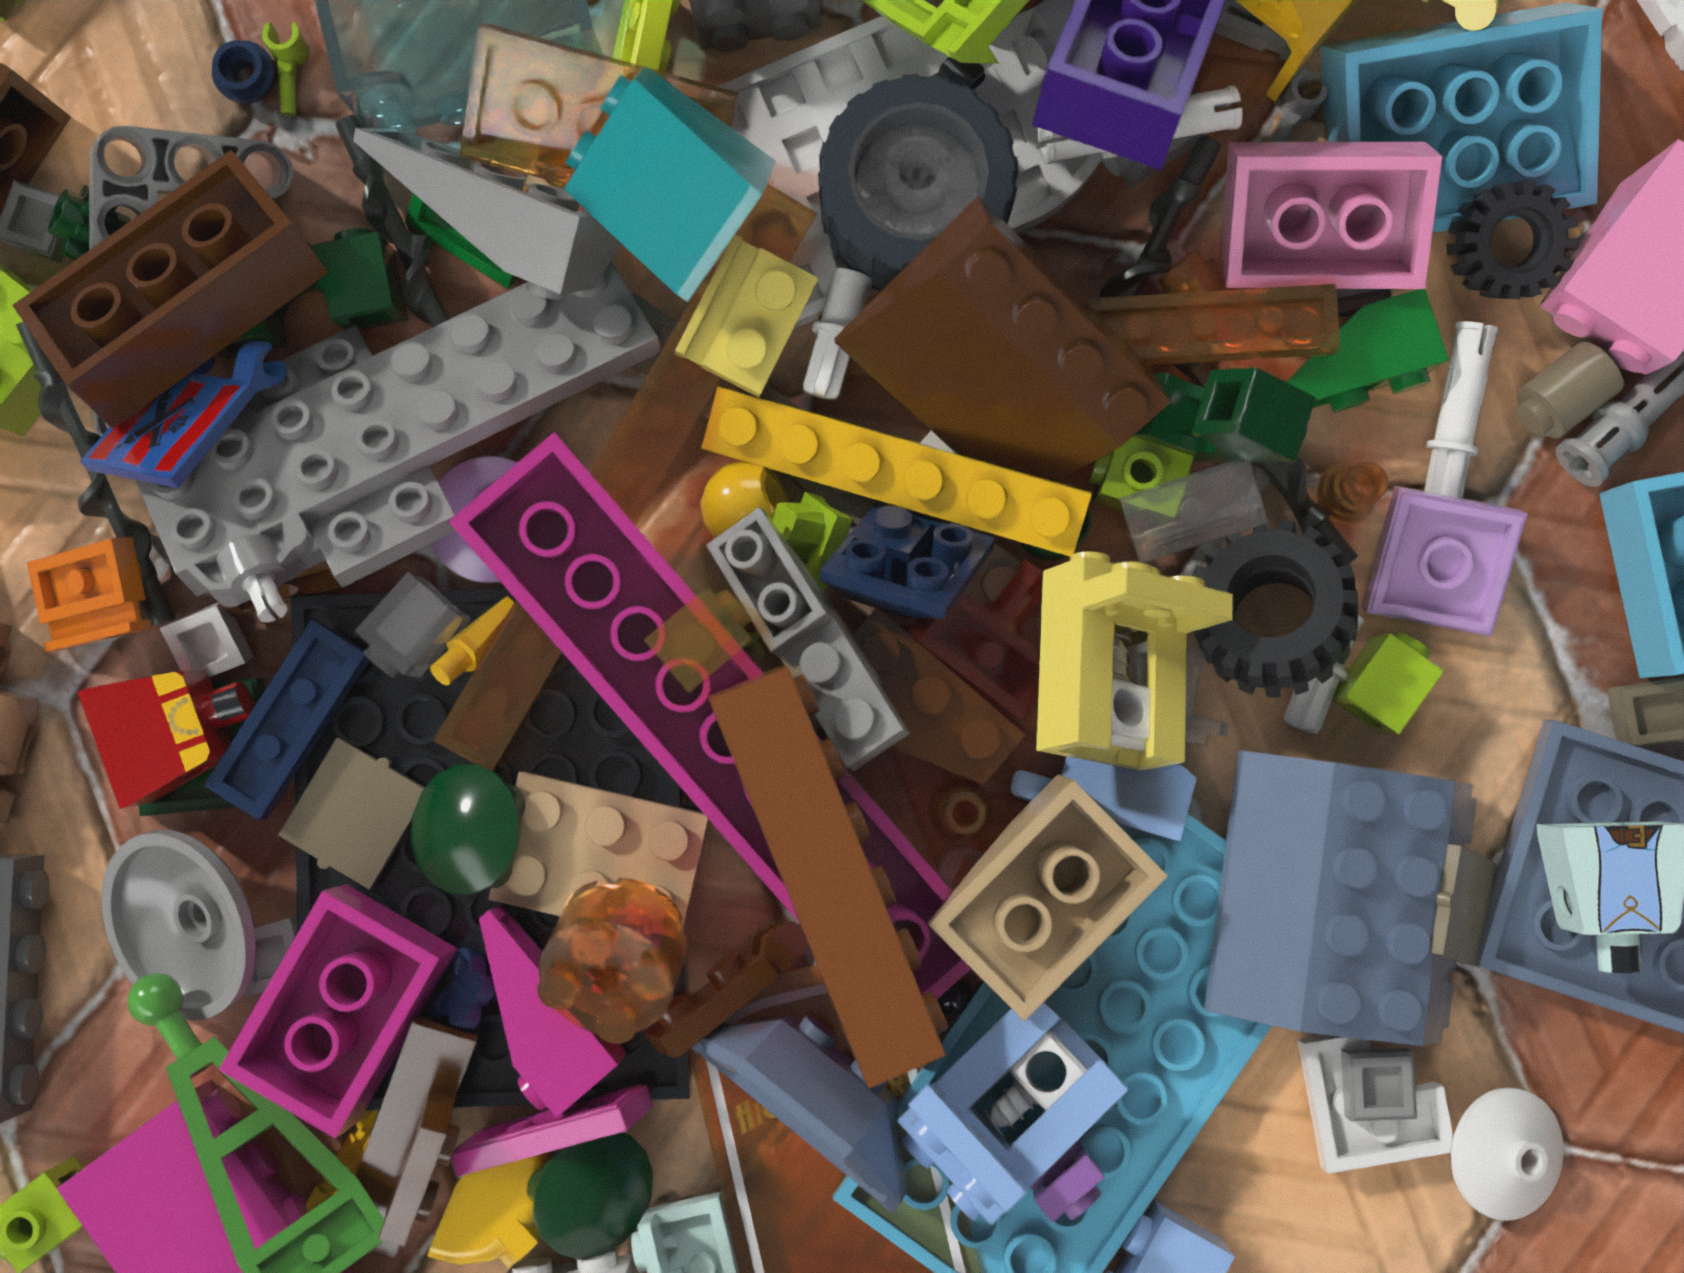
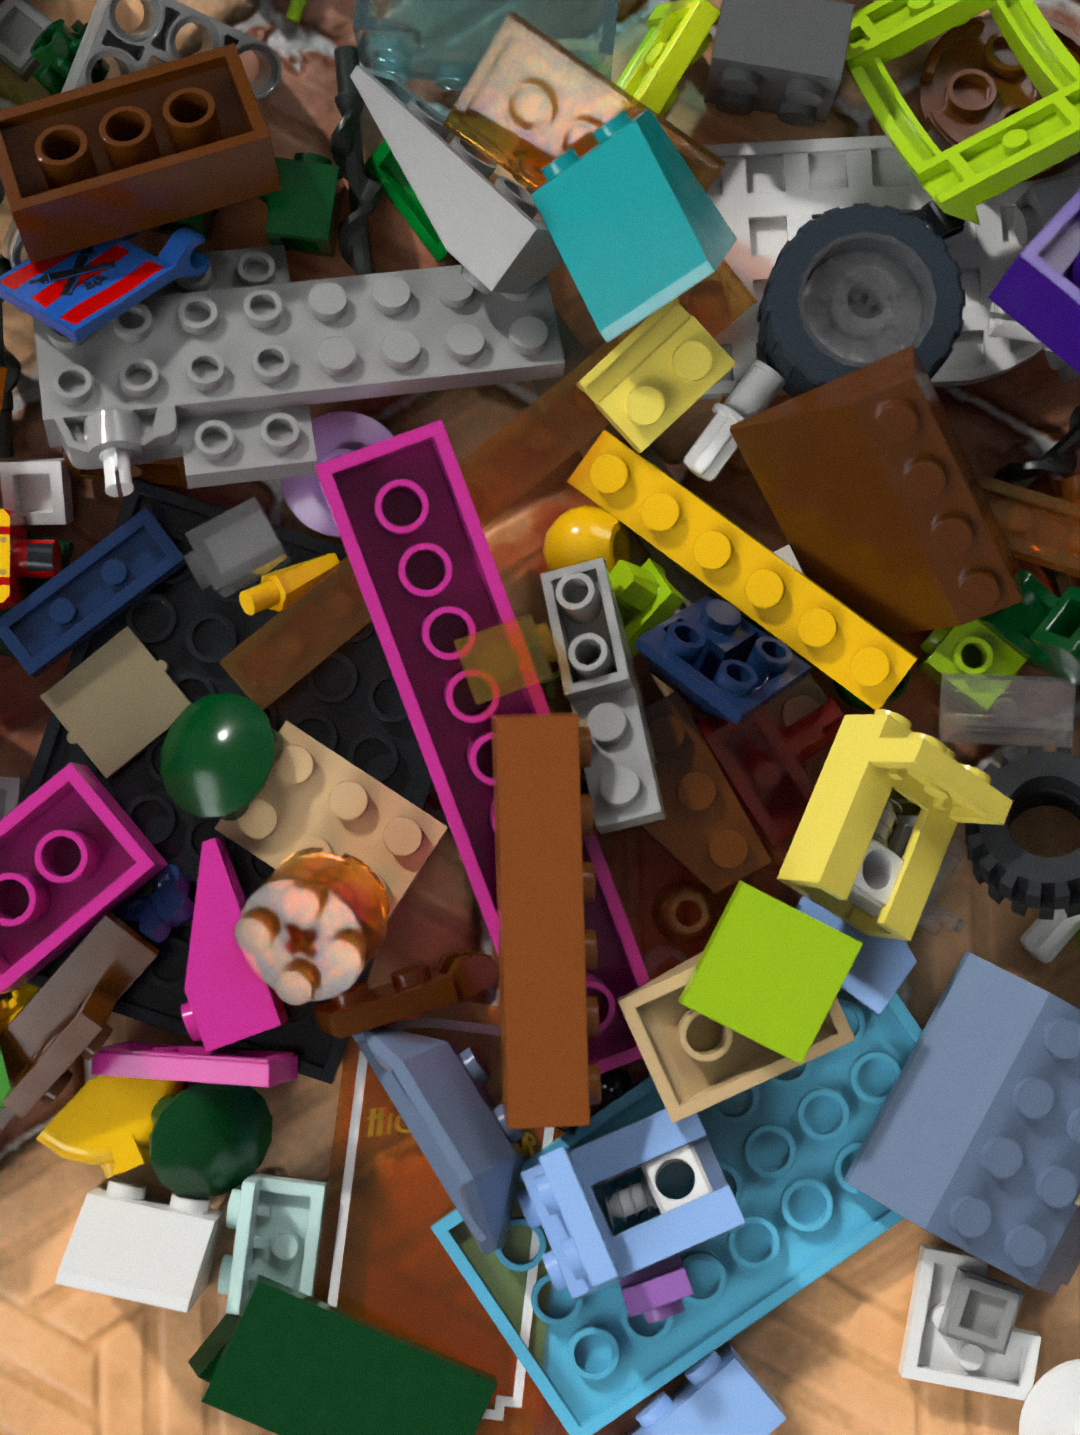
camera: 15 degrees right, 0 degrees up
none -> lime tile [678,880,863,1065]

